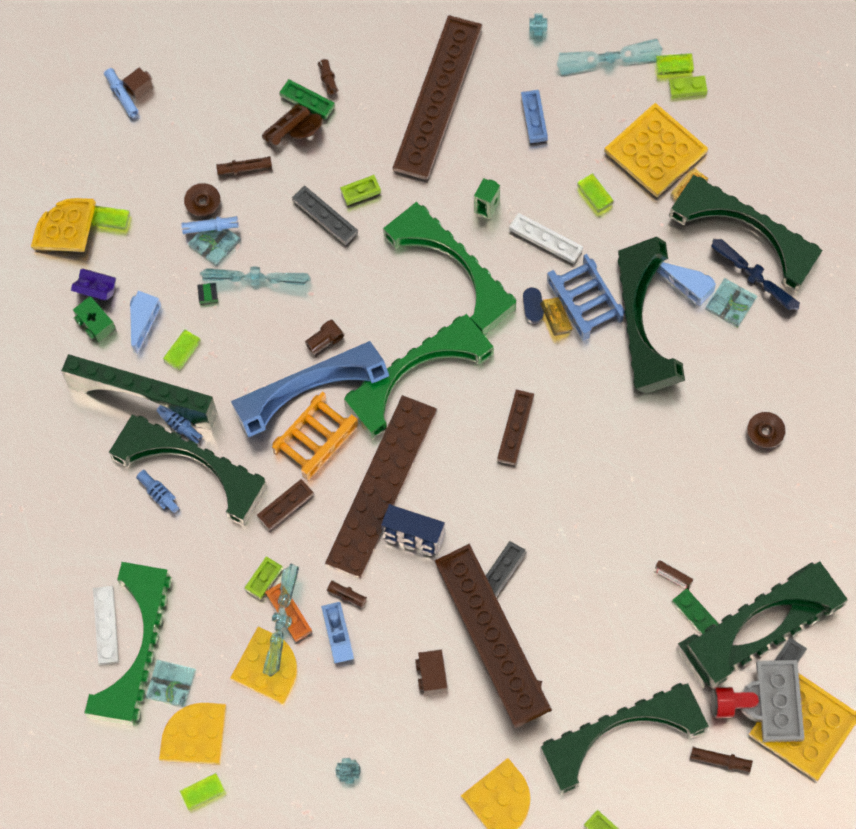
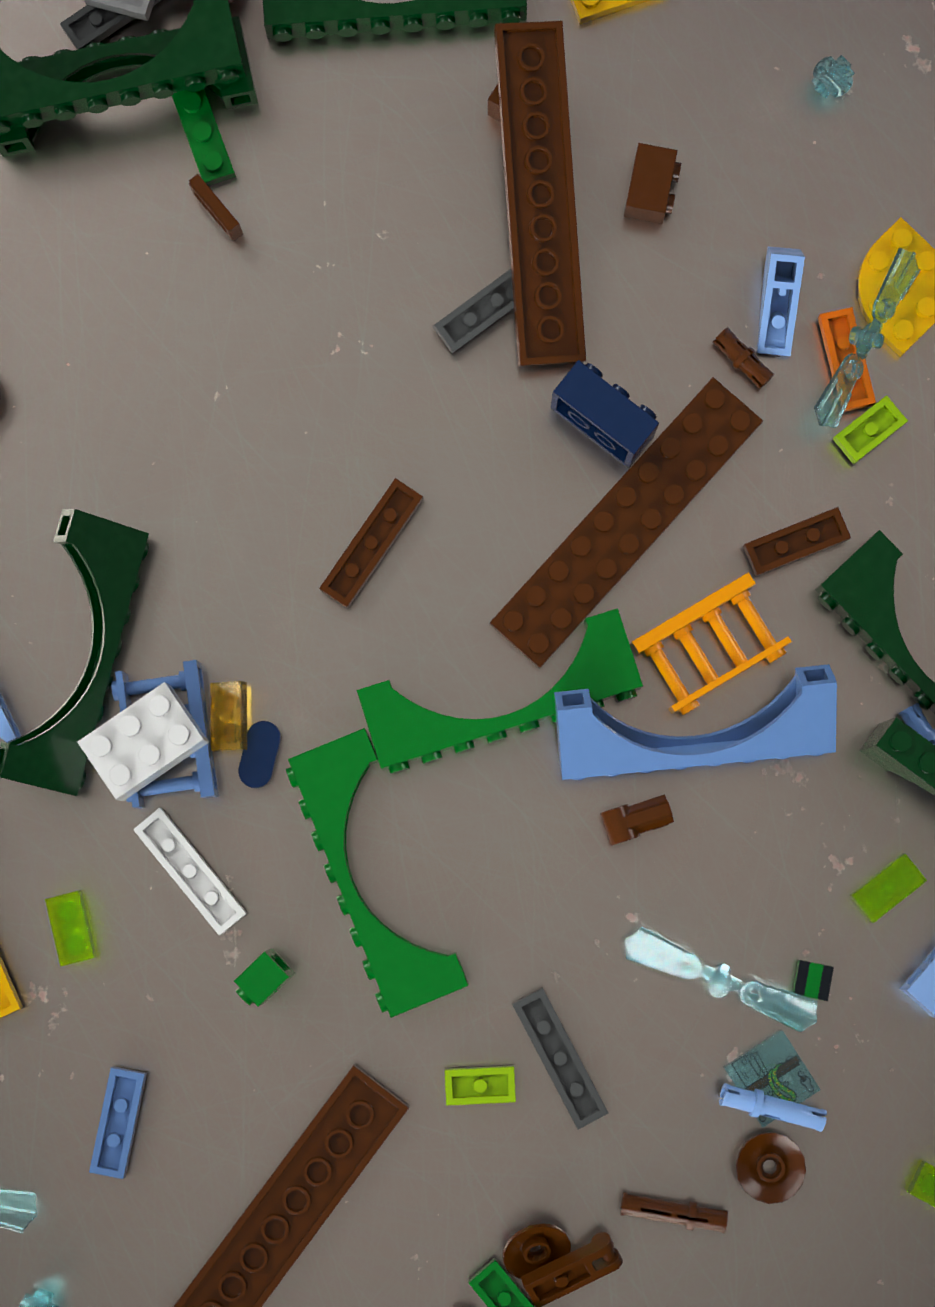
camera: 160 degrees left, 15 degrees up
none -> white brick [77,682,209,801]

